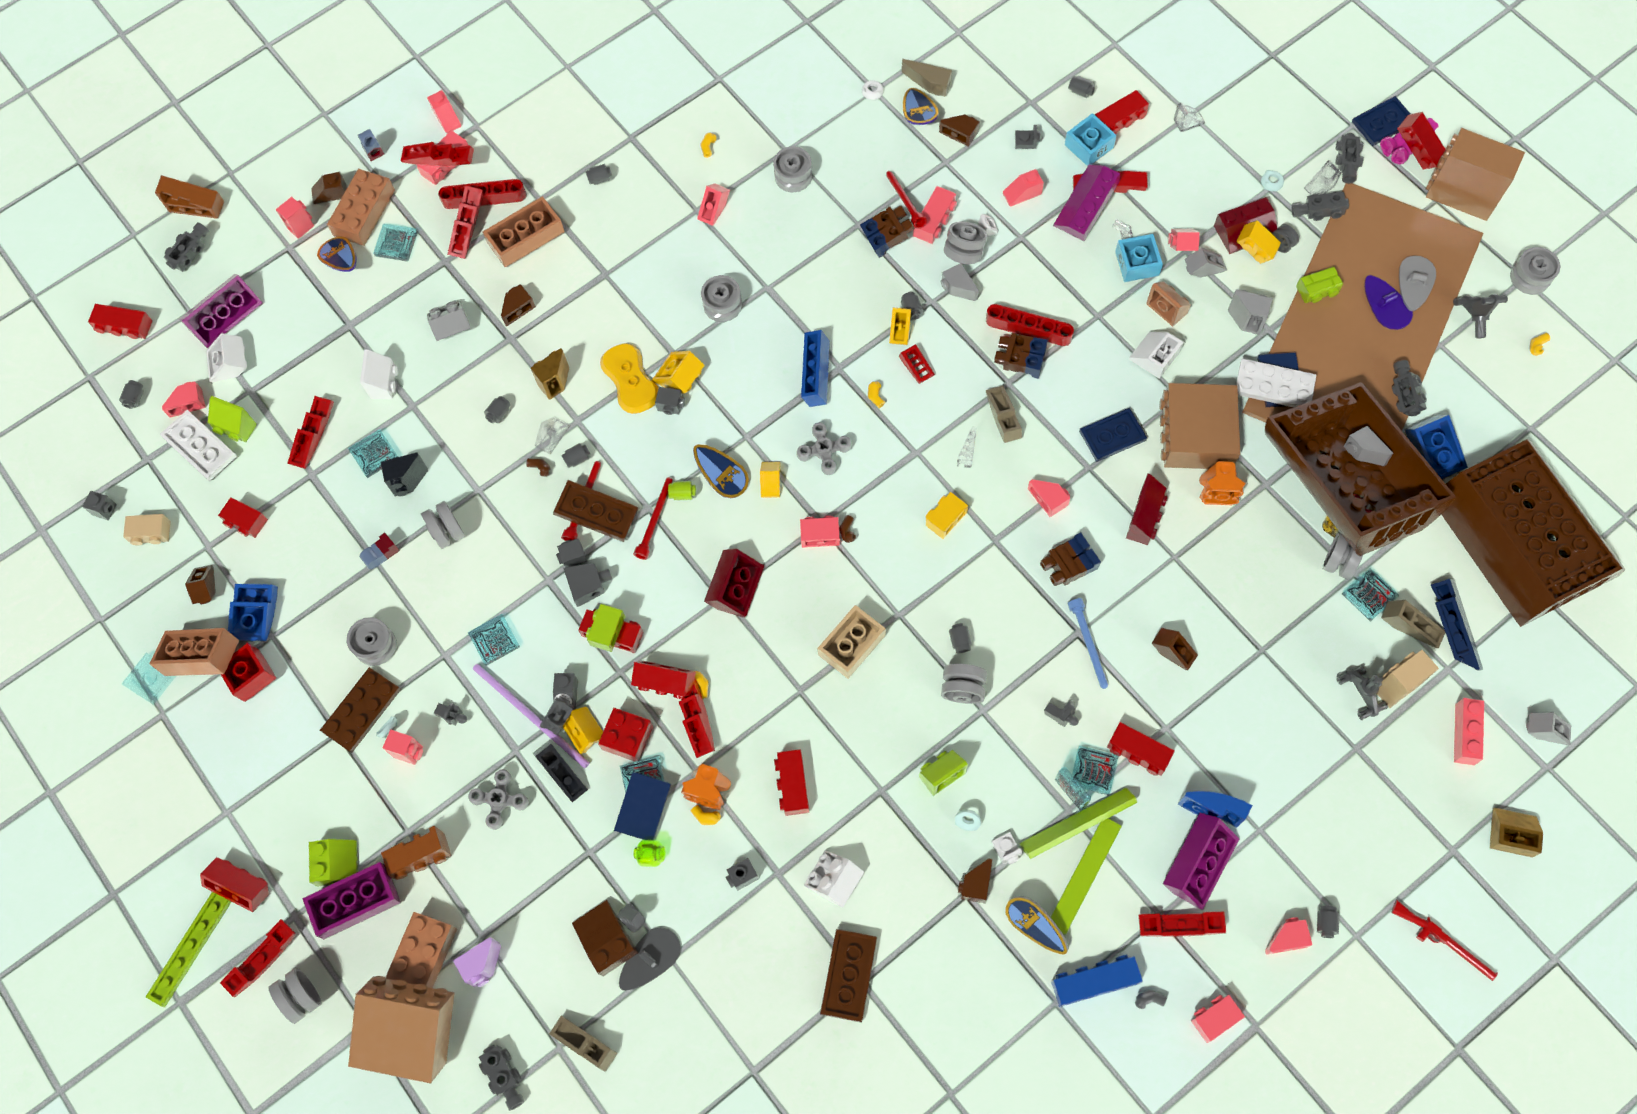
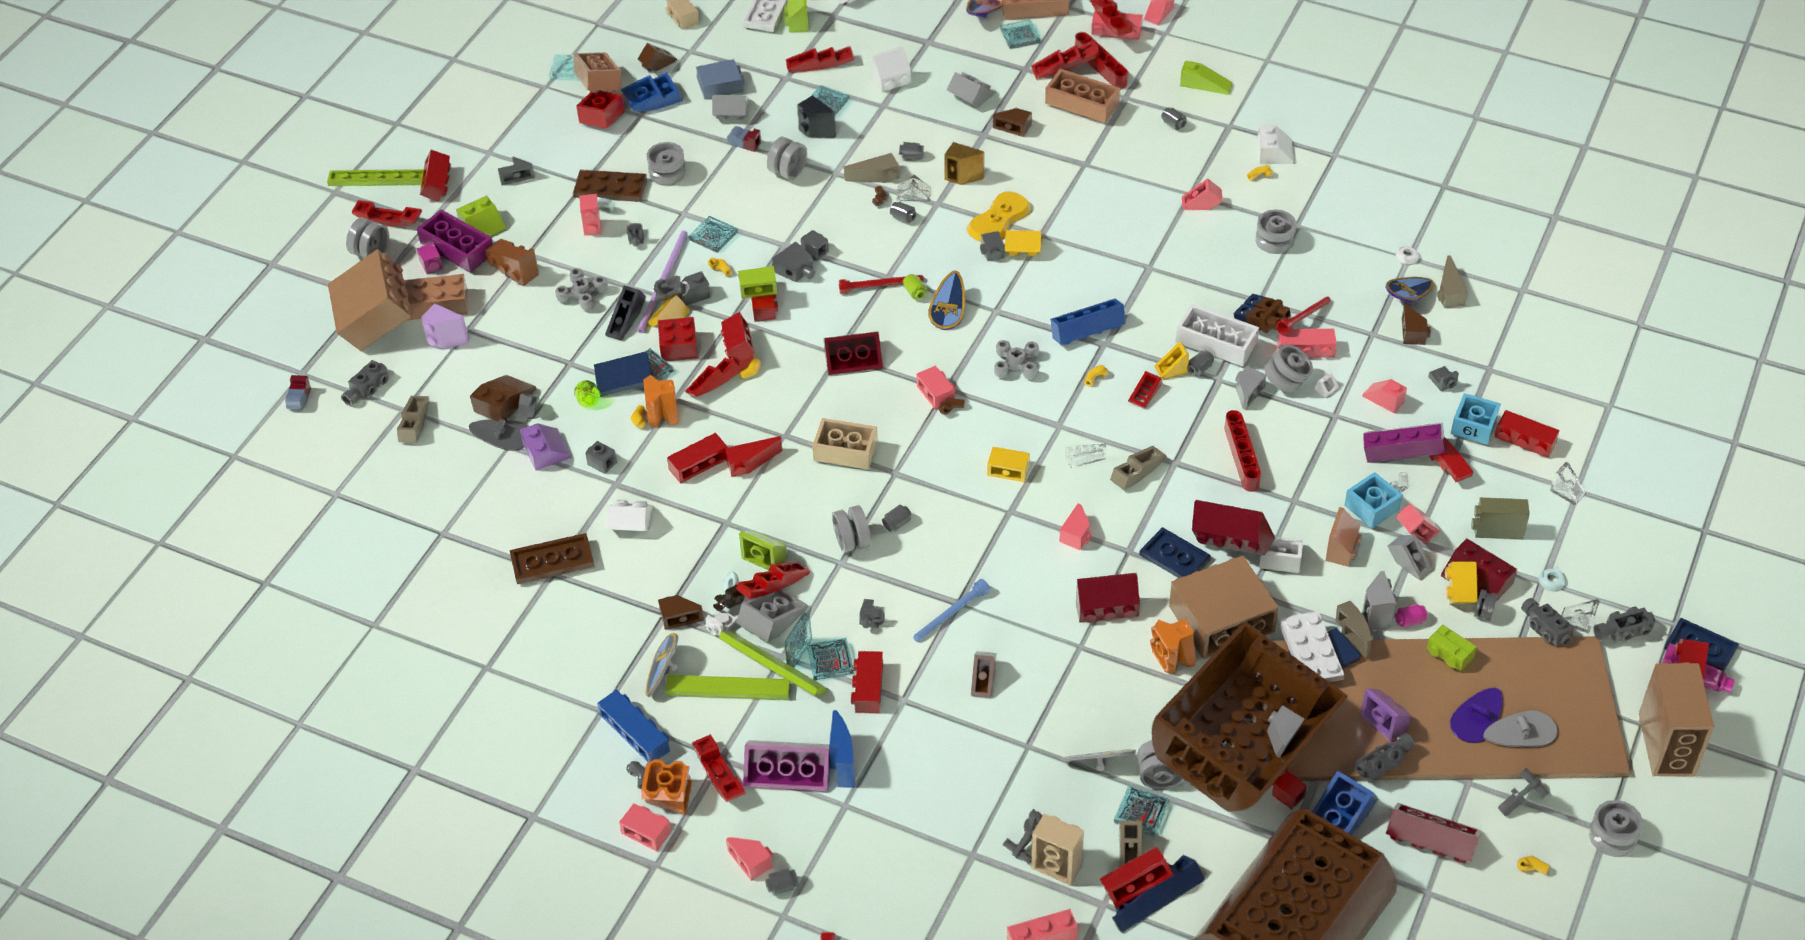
camera: 60 degrees right, 20 degrees down
red brick [218,497,268,538] -> none
reddish brown plate [553,480,638,542] -> none
red piece [561,461,601,541] -> none
light grey wheel [701,275,742,322] -> none
yellow slope [760,462,780,498] -> none
reddish brown hips [994,333,1048,379] -> none
reddish brown hips [1040,532,1101,586] -> none
dark grey brick [1068,76,1095,98] -> none
none -> dark pink brick [416,243,443,274]
none -> dark grey slope [498,156,535,185]
none -> medium lavender slope [520,423,571,471]
none -> orange piece [641,759,692,814]
none -> sand blue brick [696,59,745,100]
none -> yellow arm [708,257,732,277]
none -> light grey slope [712,95,750,120]
none -> dark brown plate [713,585,744,611]
none -> red slope [725,436,782,477]
none -> red slope [736,561,810,599]
none -> light grey slope [736,589,808,642]
none -> dark tan slope [844,153,900,183]
none -> light grey shield [1060,749,1136,771]
none -> red brick [1099,847,1173,908]
none -> white brick [1175,304,1259,366]
none -> lime slope [1180,60,1232,95]
none -> dark red slope [1192,500,1276,556]
none -> white slope [1257,125,1294,164]
none -> dark tan slope [1335,601,1371,658]
none -> medium lavender slope [1360,688,1411,742]
none -> slope [1386,802,1482,864]
none -> dark pink brick [1395,604,1427,628]
none -> olive brick [1471,497,1530,540]

